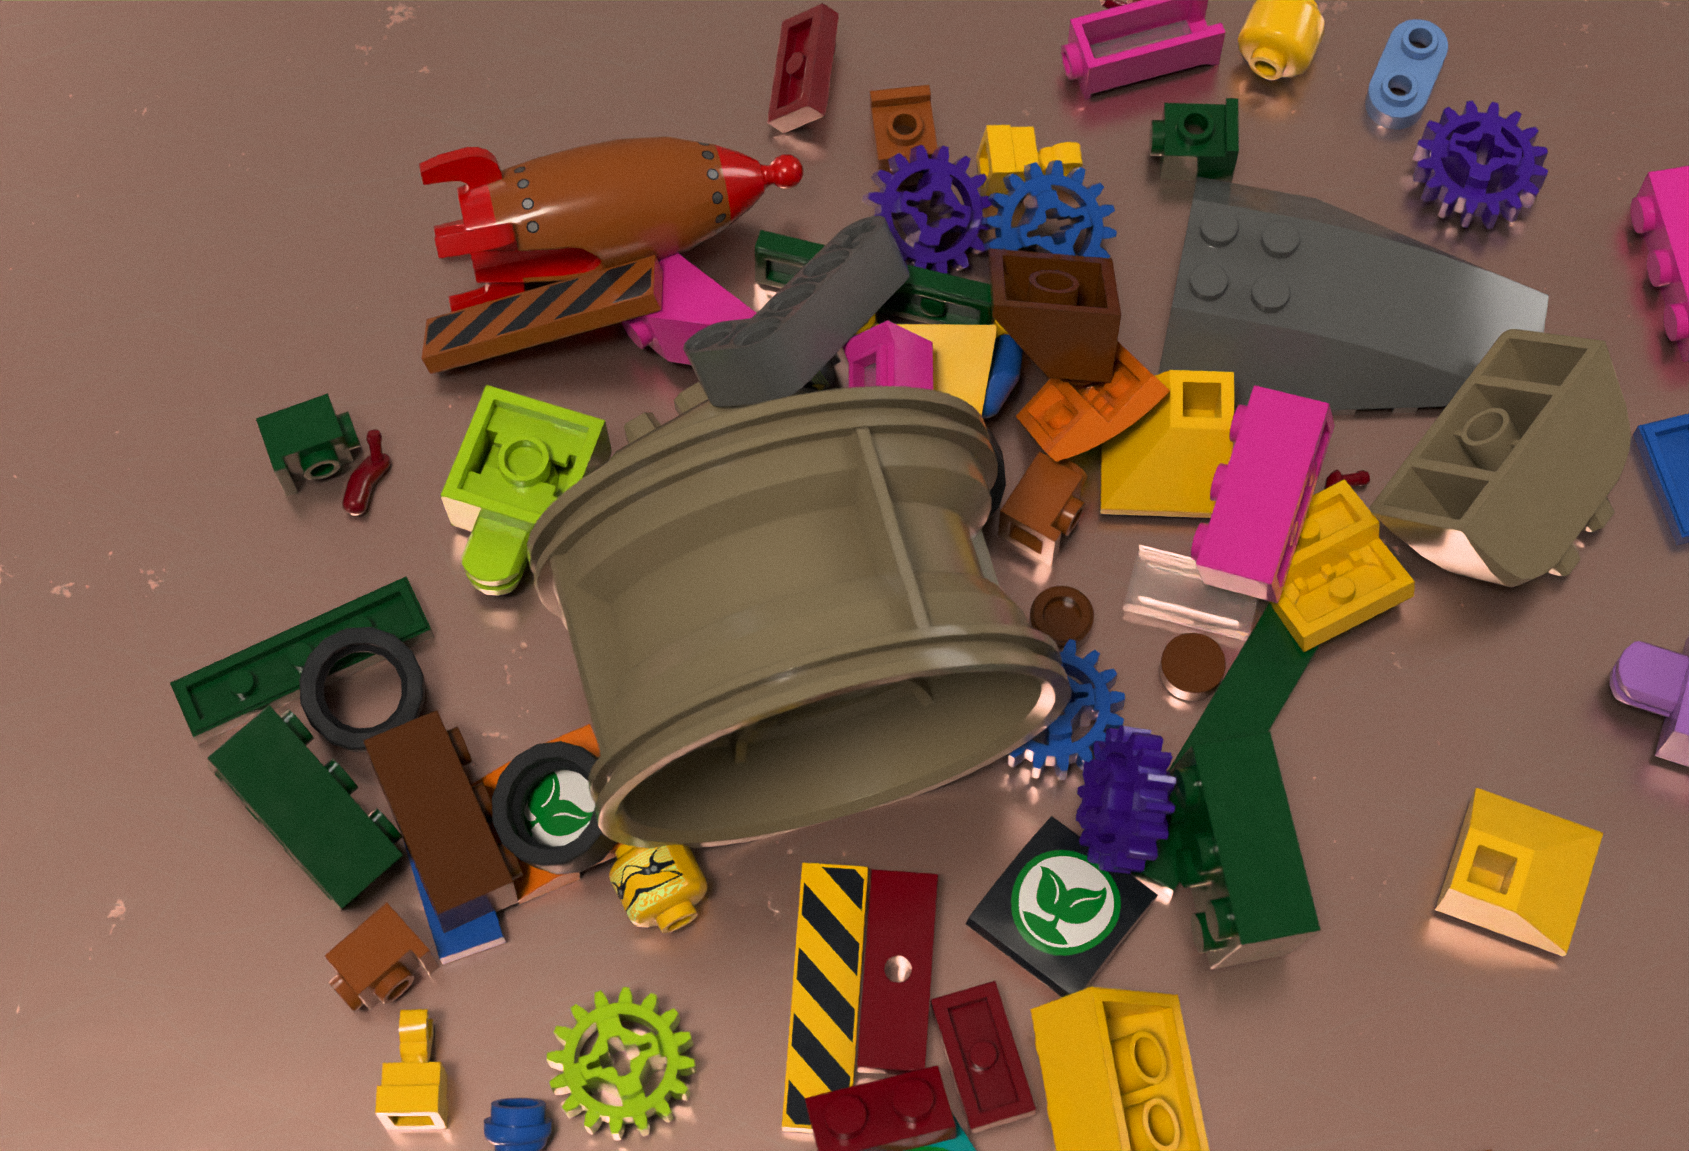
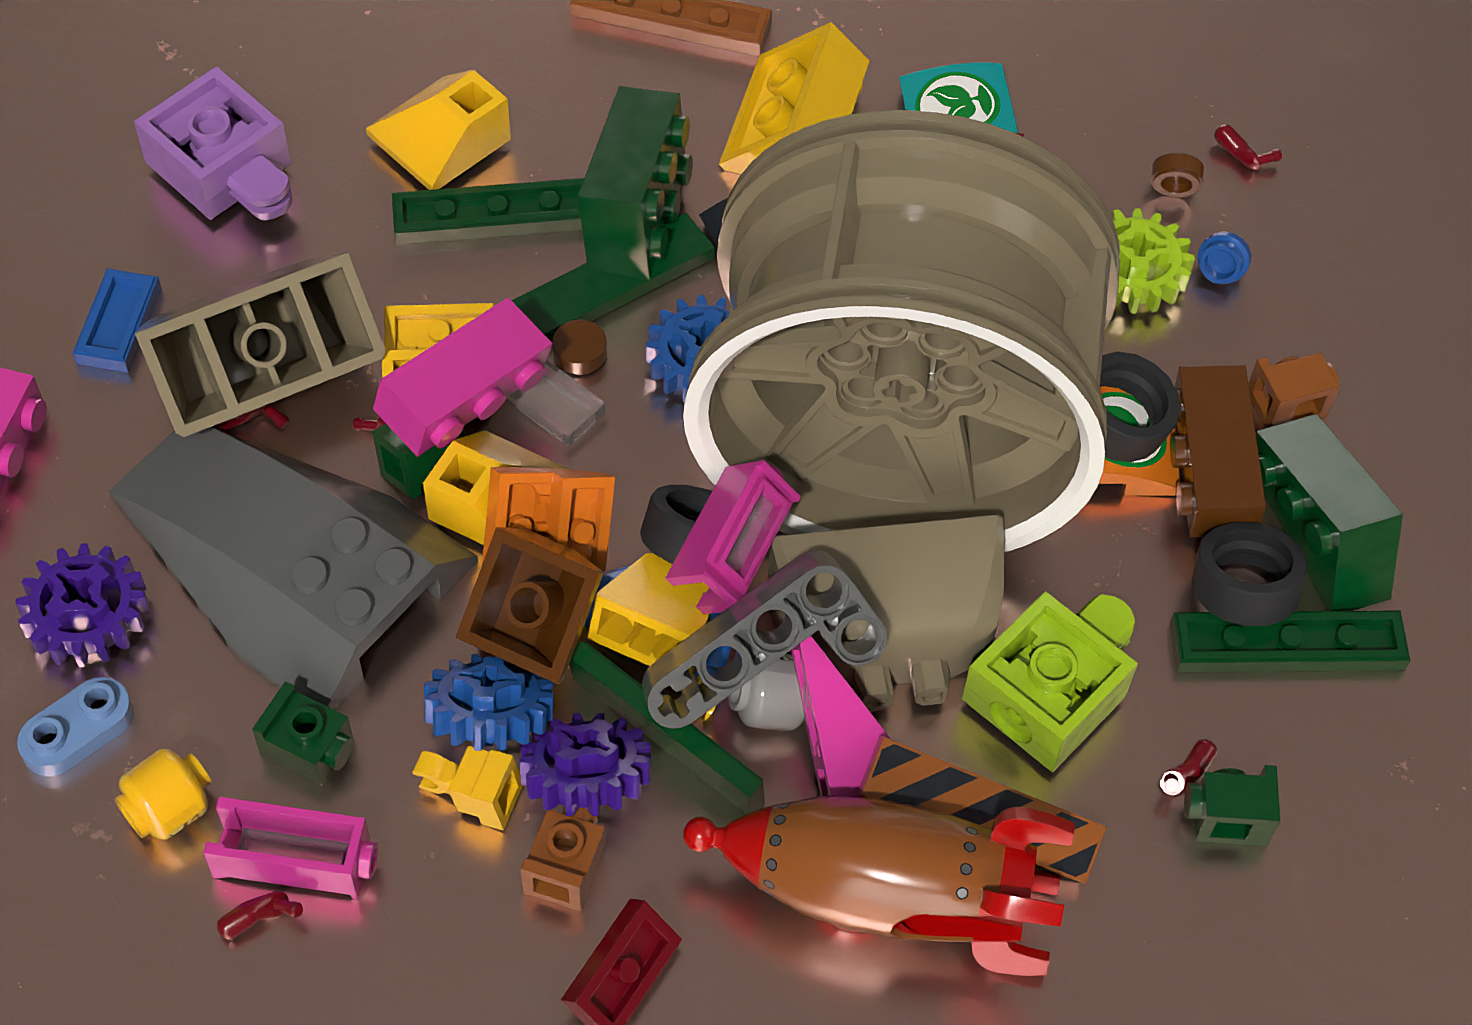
camera: 160 degrees left, 10 degrees down
yellow piece [375,1009,448,1130] -> none
dark orange brick [998,451,1088,566] -> none
reddish brown tile [1029,586,1094,652] -> none
dark purple gear [1076,725,1176,874] -> none
none -> dark green tile [391,178,584,245]

